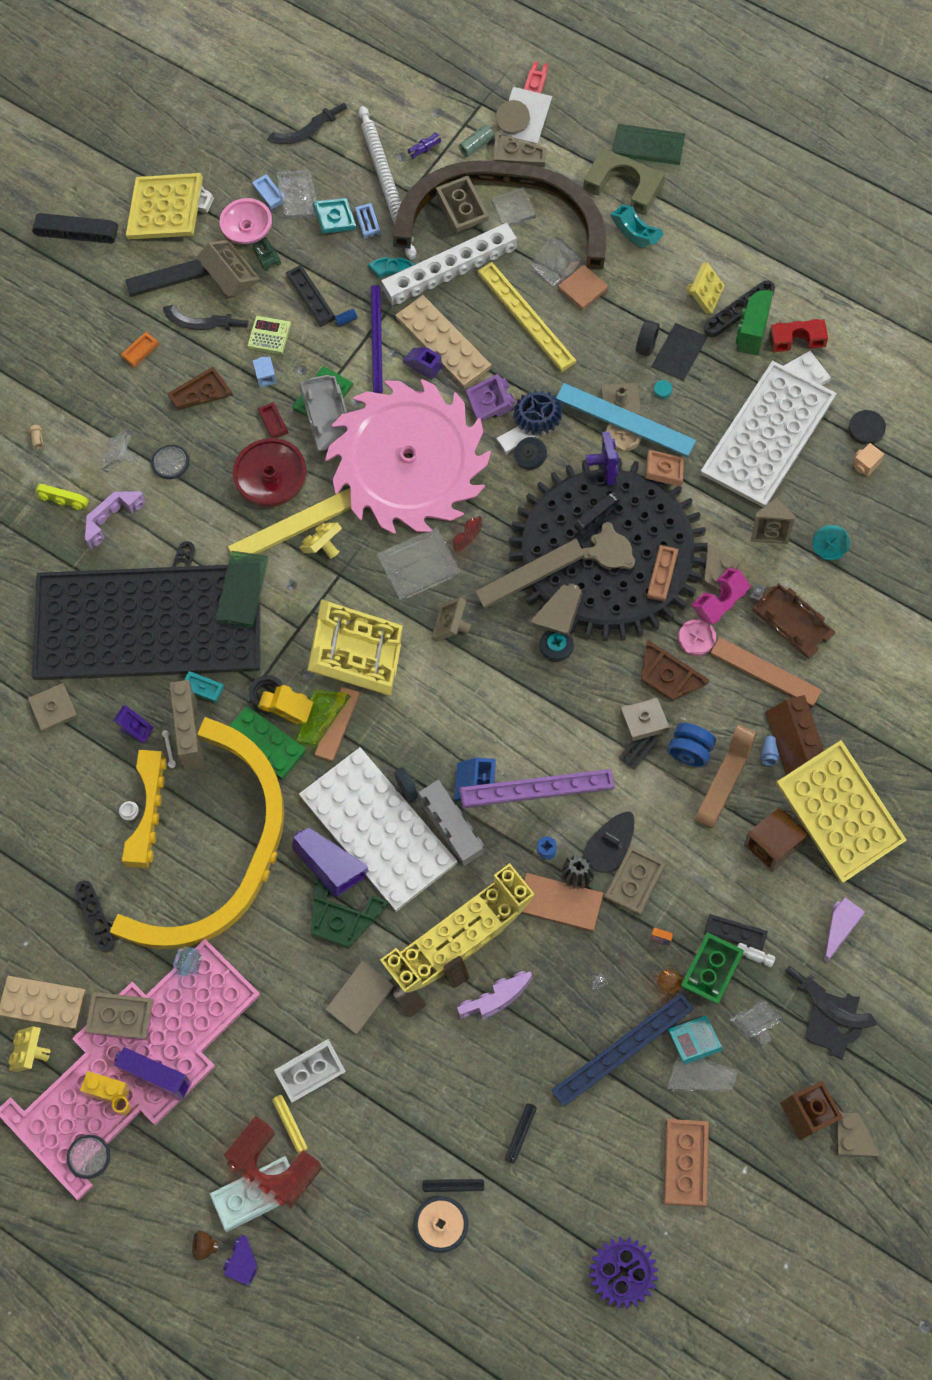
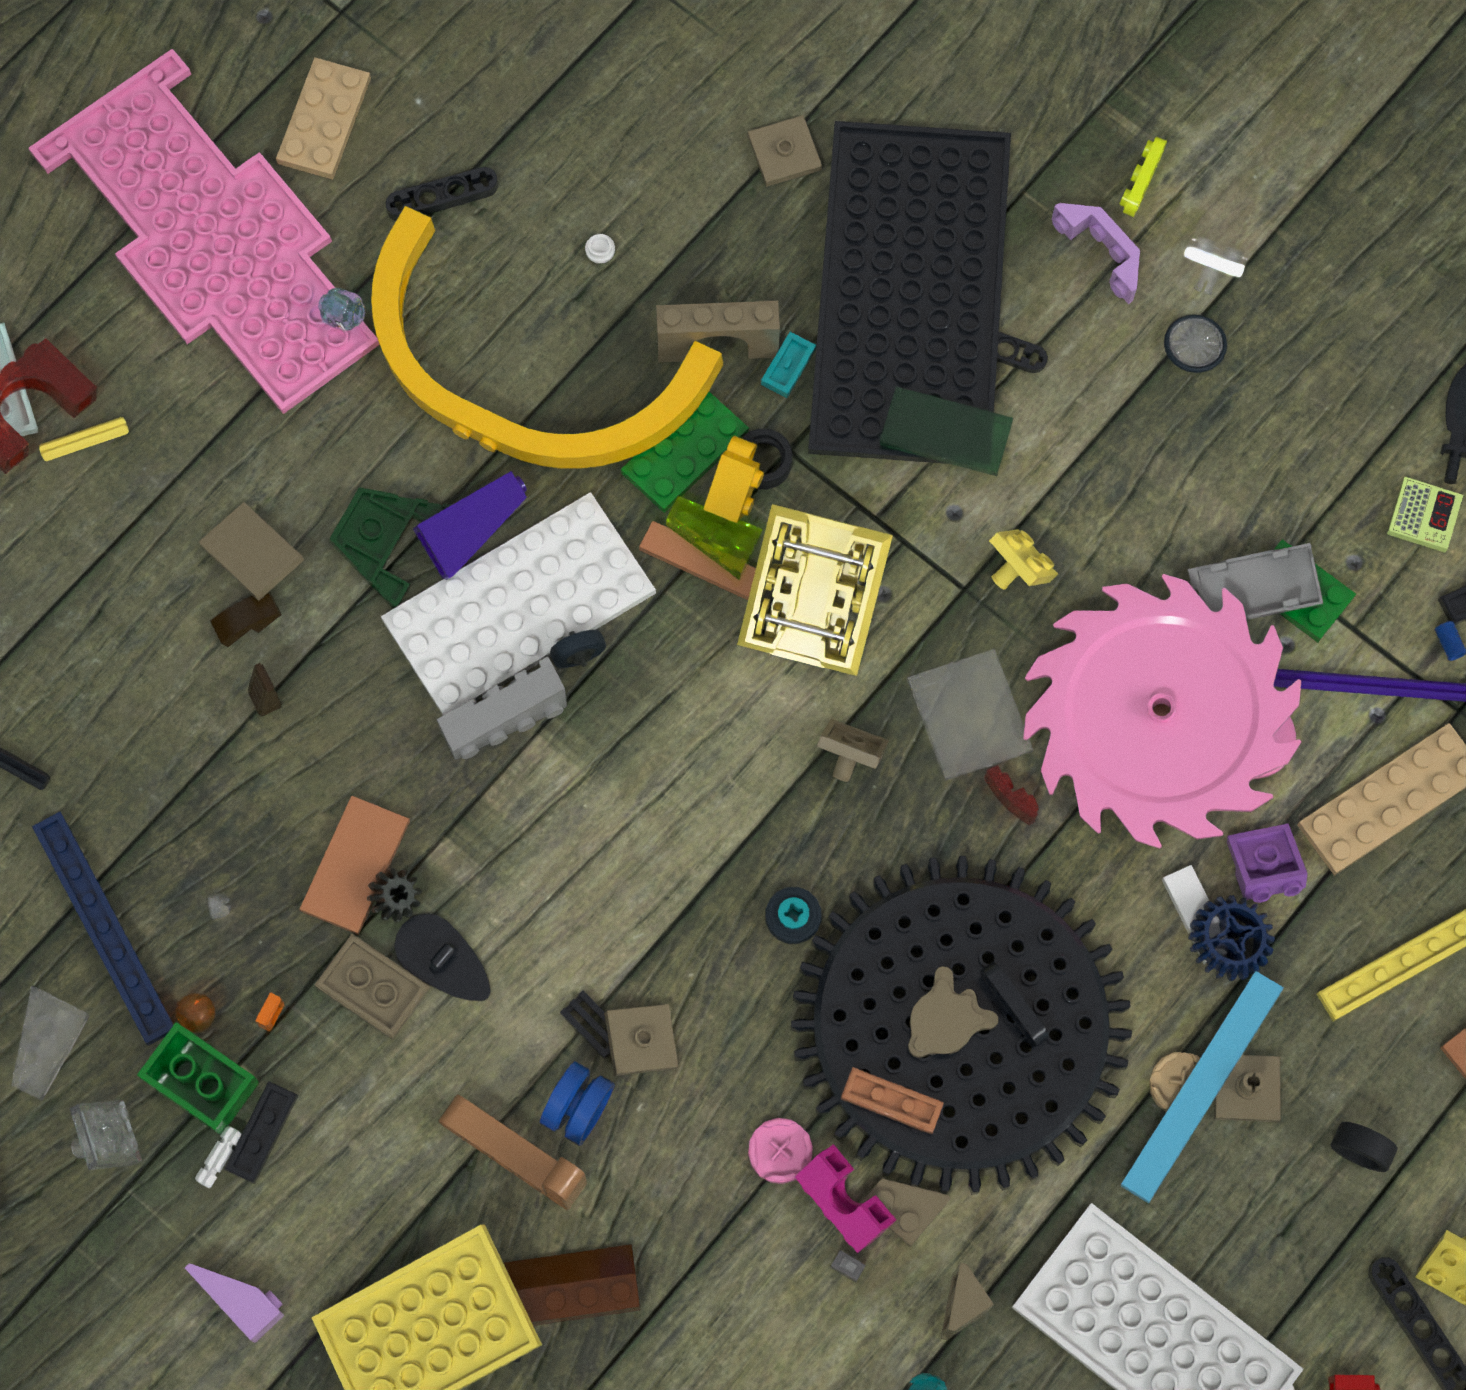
camera: 90 degrees right, 5 degrees up
light yellow plate [9,1026,50,1072] -> none
tan pin [28,425,44,449] -> none
clear wheel [67,1135,110,1179] -> none
yellow hinge [80,1071,131,1116] -> none
dark tan plate [85,992,154,1040] -> none
dark purple slope [113,705,154,743] -> none
dark purple slope [114,1047,192,1101] -> none
orange tile [121,332,159,368] -> none
yellow arch [122,750,167,869] -> none
reddish brown wing [167,367,233,410] -> none
light yellow tile [228,488,351,564] -> none
dark red dish [233,438,307,507] -> none
light blue brick [253,356,277,388] -> none
dark red tile [258,402,288,438] -> none
white slope [274,1039,346,1102] -> none
light yellow slope [380,863,535,992] -> none
dark purple slope [403,347,442,380] -> none
blue slope [454,758,496,801] -> none
lavender slope [457,971,532,1020] -> none
medium lavender tile [459,769,615,808] -> none
dark tan tile [476,539,585,608] -> none
black wheel [514,437,547,470] -> none
dark tan slope [531,584,583,637] -> none
blue wheel [537,837,557,860] -> none
dark purple plate [586,431,619,485] -> none
reddish brown wing [641,640,709,702] -> none
nougat tile [645,450,684,487] -> none
black piece [651,323,708,381] -> none
teal tile [654,380,672,399] -> none
teal tile [668,1016,722,1065] -> none
nougat tile [710,637,822,708] -> none
green brick [735,290,773,356] -> none
reddish brown slope [744,808,808,872] -> none
reddish brown piece [752,583,835,659] -> none
medium blue cone [760,736,780,766] -> none
black sword [785,965,877,1028] -> none
black piece [806,993,862,1060] -> none

